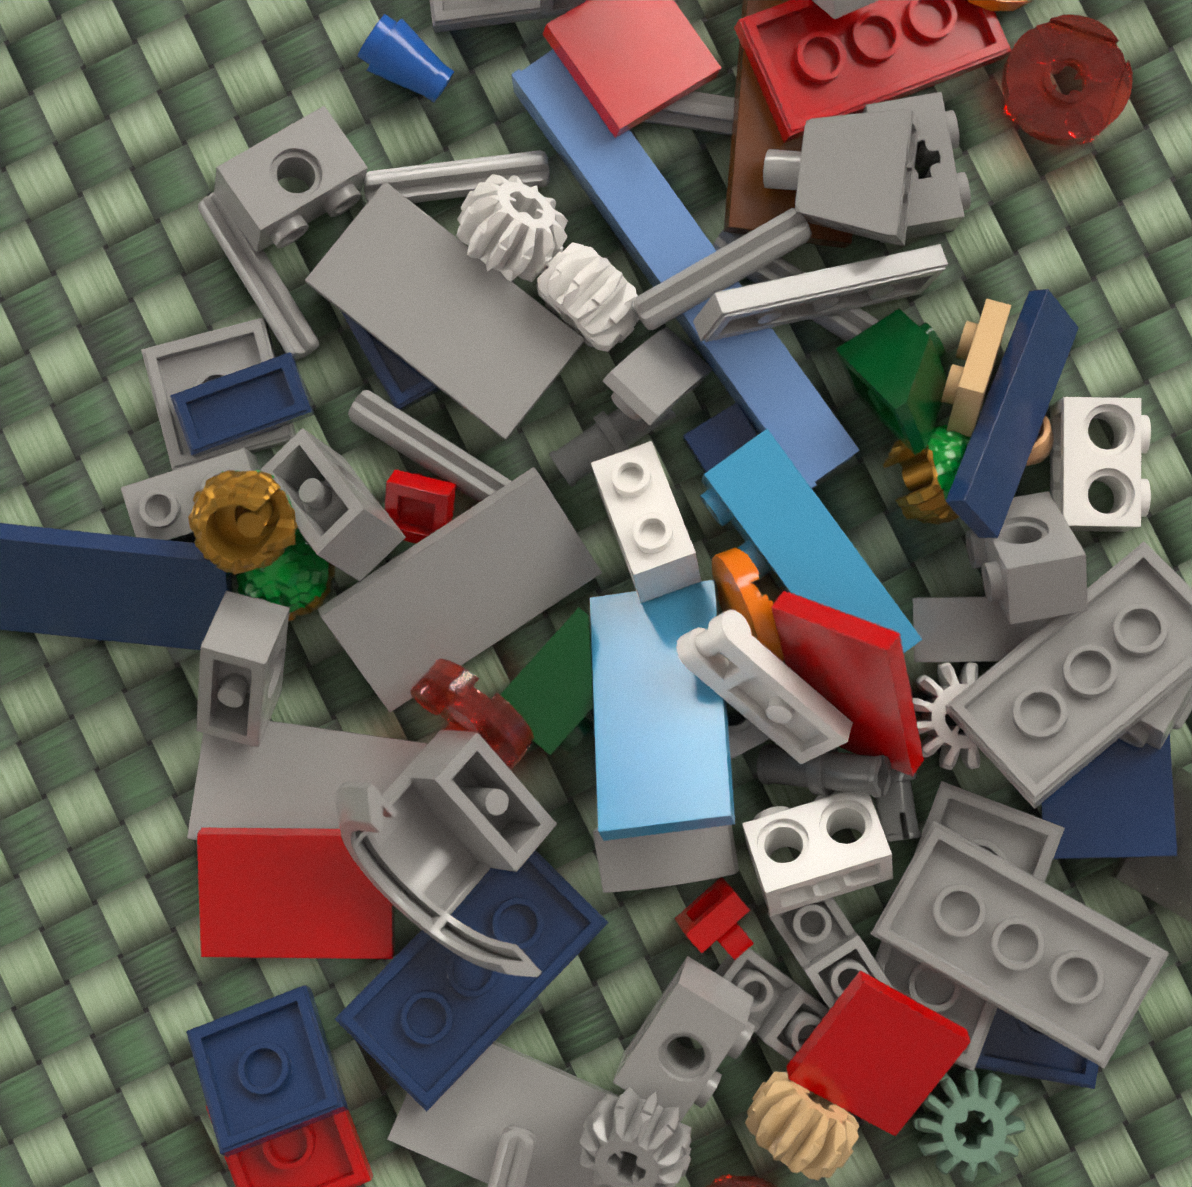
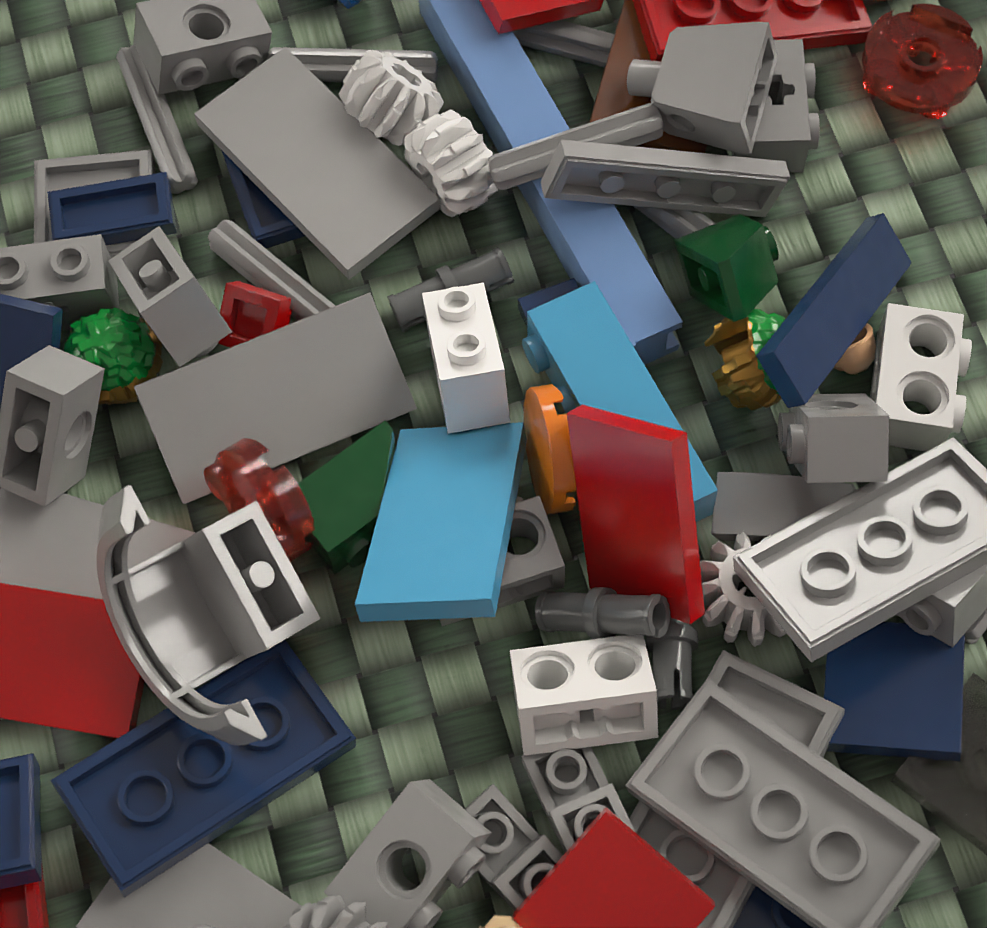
camera: 10 degrees right, 20 degrees down
pearl gold piece [188,470,298,575] -> none
light grey slope [593,825,739,893] -> none
light grey slope [603,327,713,426] -> none
red tile [674,877,754,960] -> none
white plate [676,610,853,764] -> none
tan plate [941,299,1011,437] -> none

